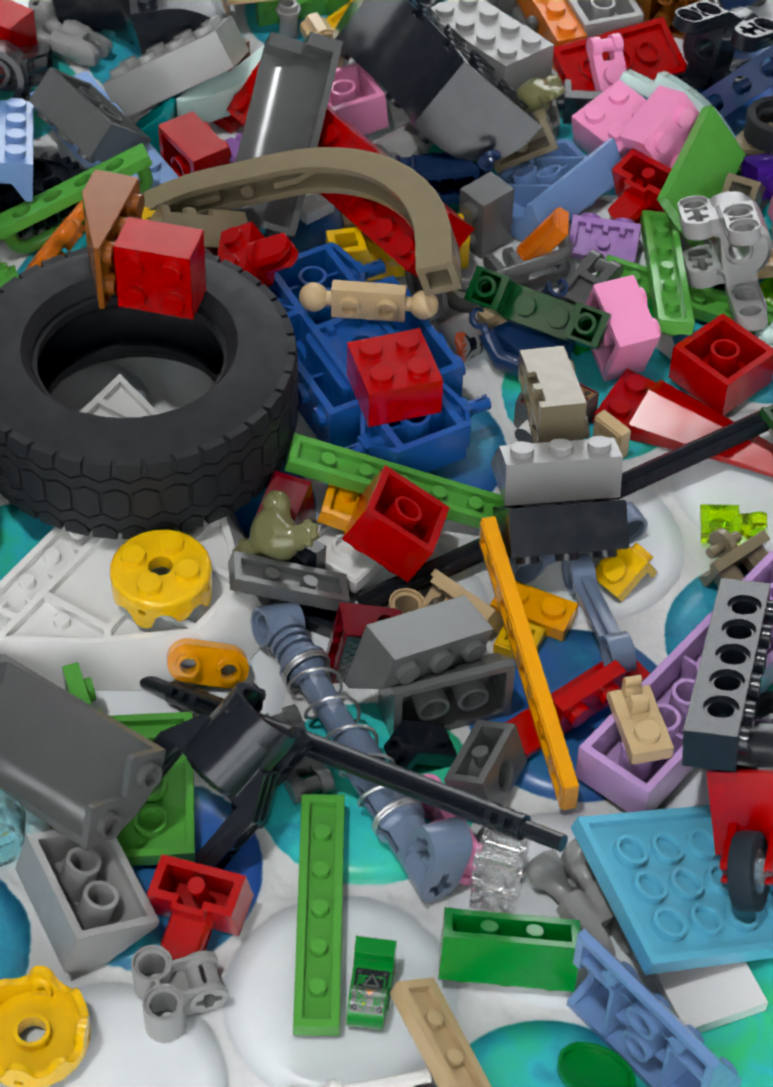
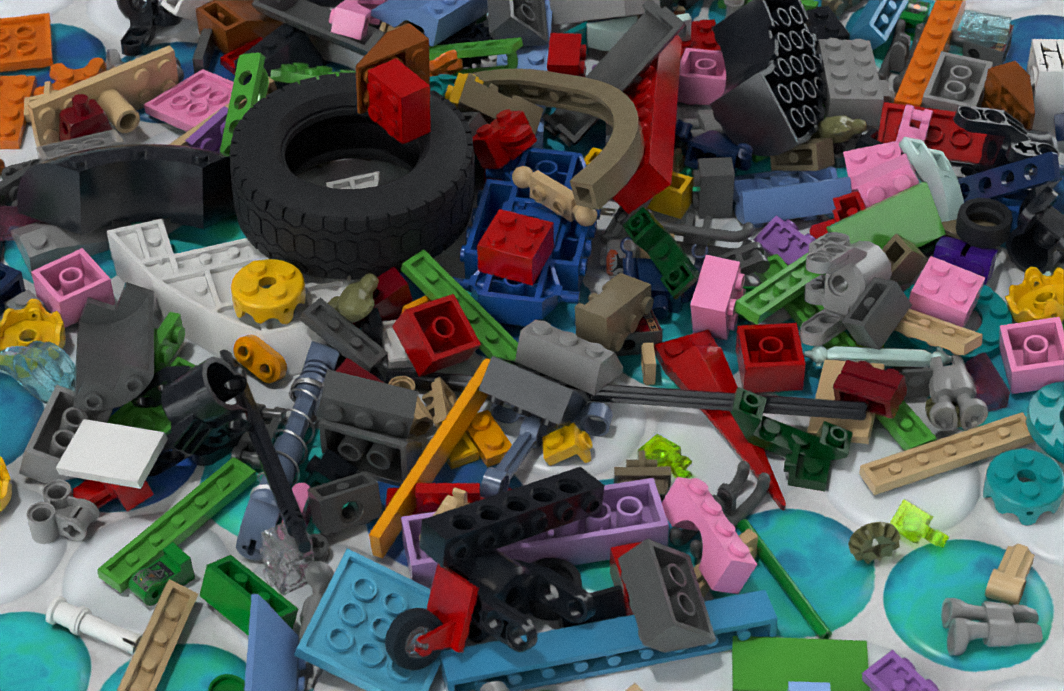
camera: 40 degrees right, 5 degrees down
orange tile [516,207,569,261] -> none
none -> white tile [56,419,168,489]

